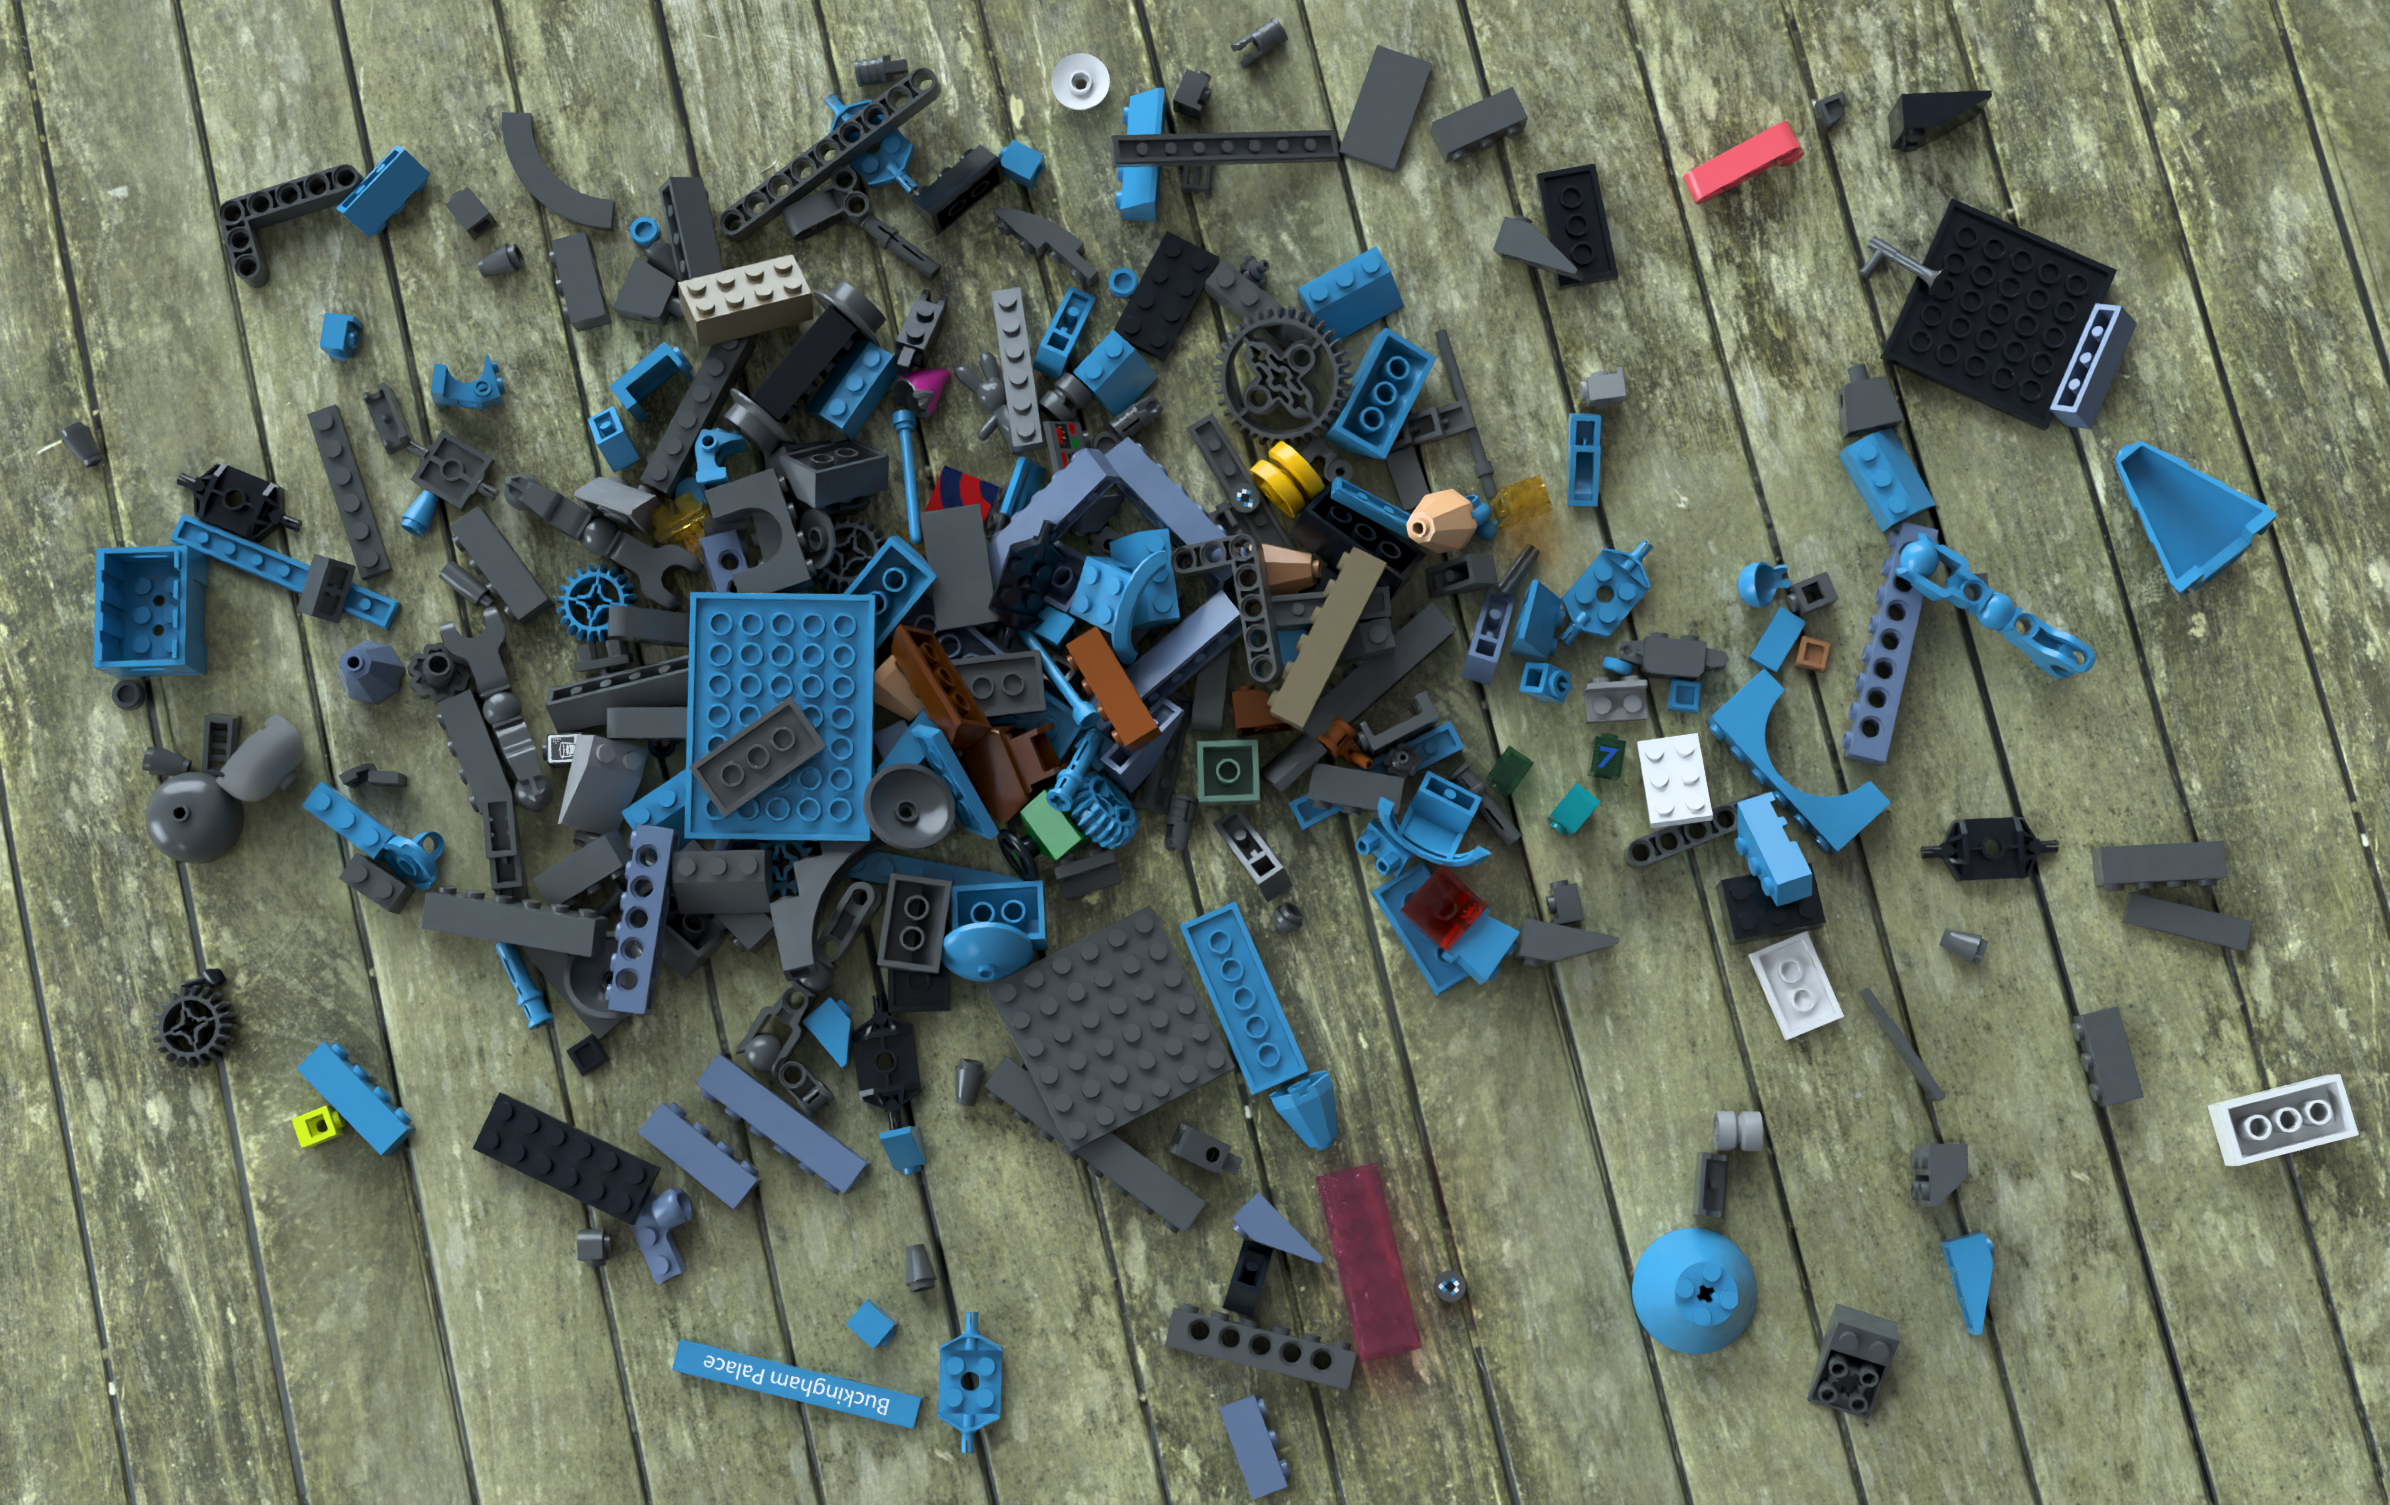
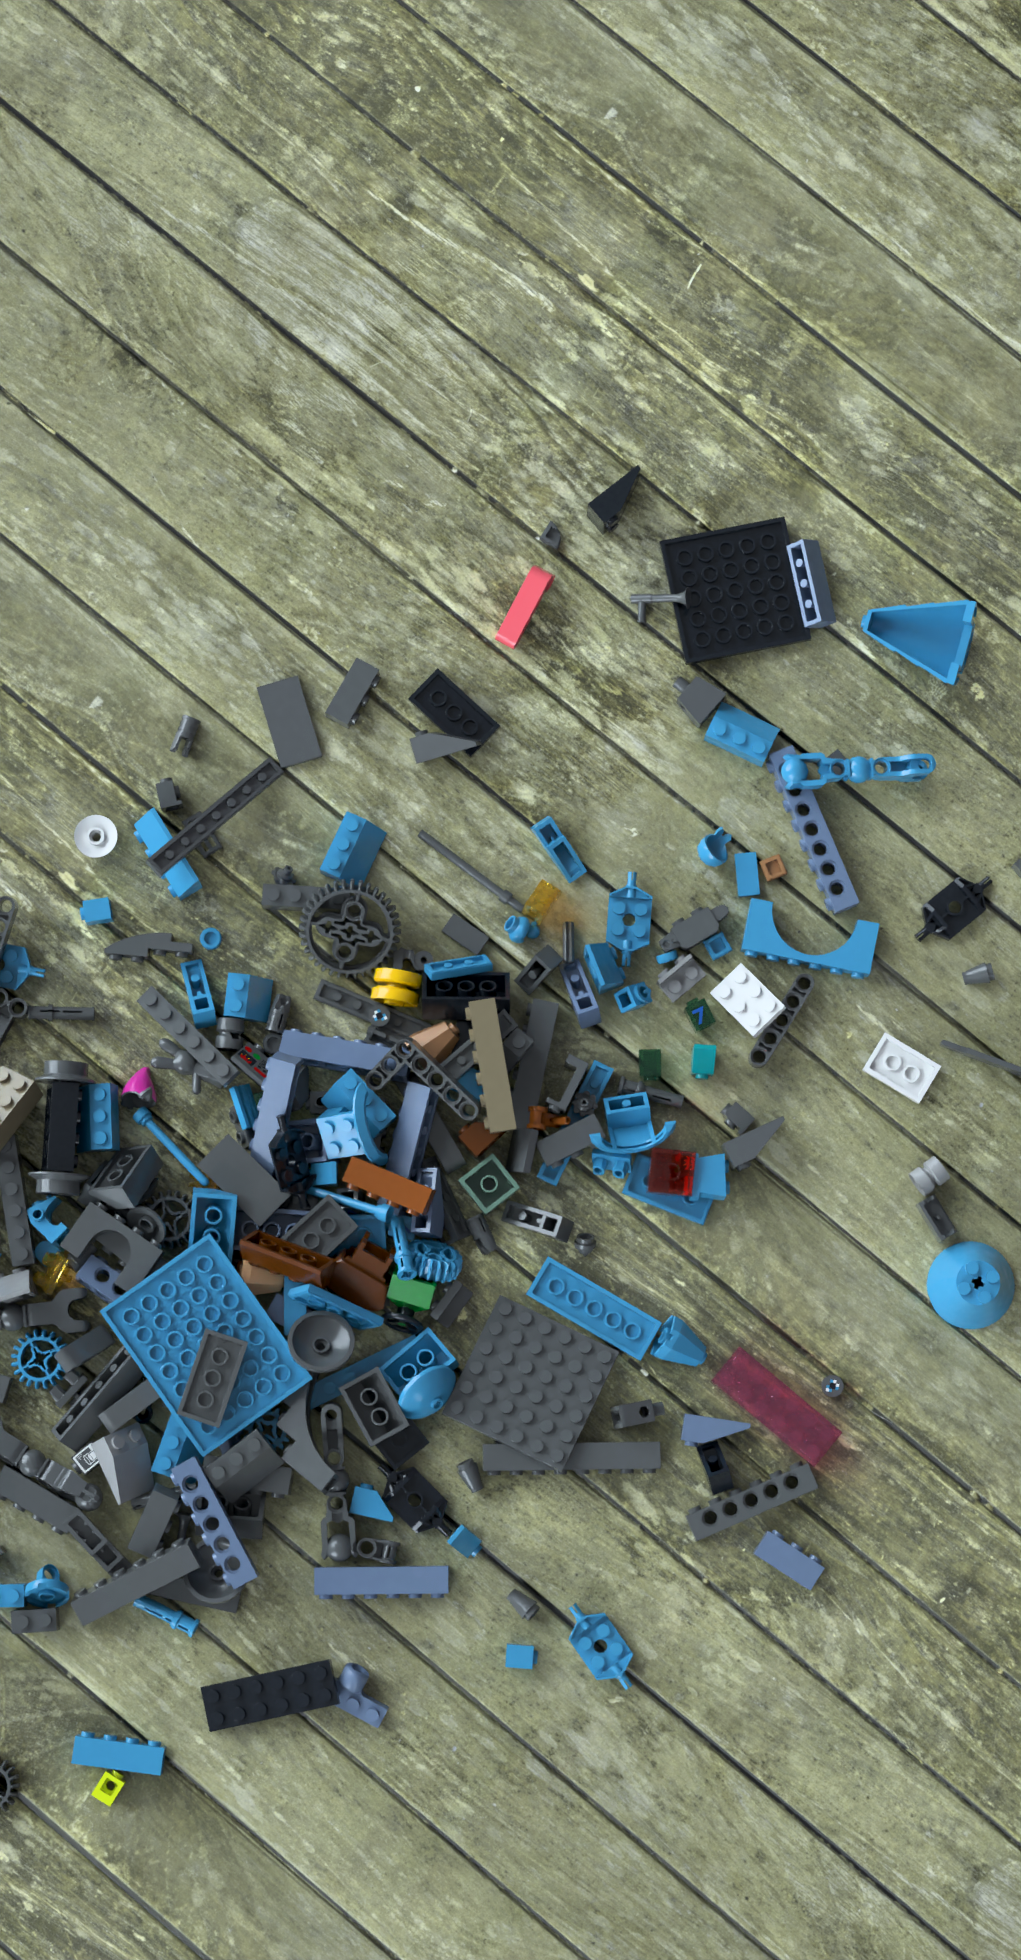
camera: 45 degrees left, 0 degrees up
black tile [566,1034,610,1077] -> none
dark grey plate [577,1228,613,1267] -> none
sand blue brick [638,1102,762,1210] -> none
dark azure tile [672,1339,922,1429] -> none
black hinge [894,289,949,378] -> none
black slope [912,145,1005,236] -> none
tile [925,465,1000,527] -> none
black plate [1114,231,1219,362] -> none
dark azure slope [1323,328,1436,460] -> none
dark grey slope [1354,399,1477,462] -> none
light nougat cone [1406,489,1477,554] -> none
light grey brick [1579,367,1626,408] -> none
black brick [1716,863,1826,946] -> none
wedge [1735,792,1812,907] -> none
dark grey brick [1787,571,1839,617] -> none

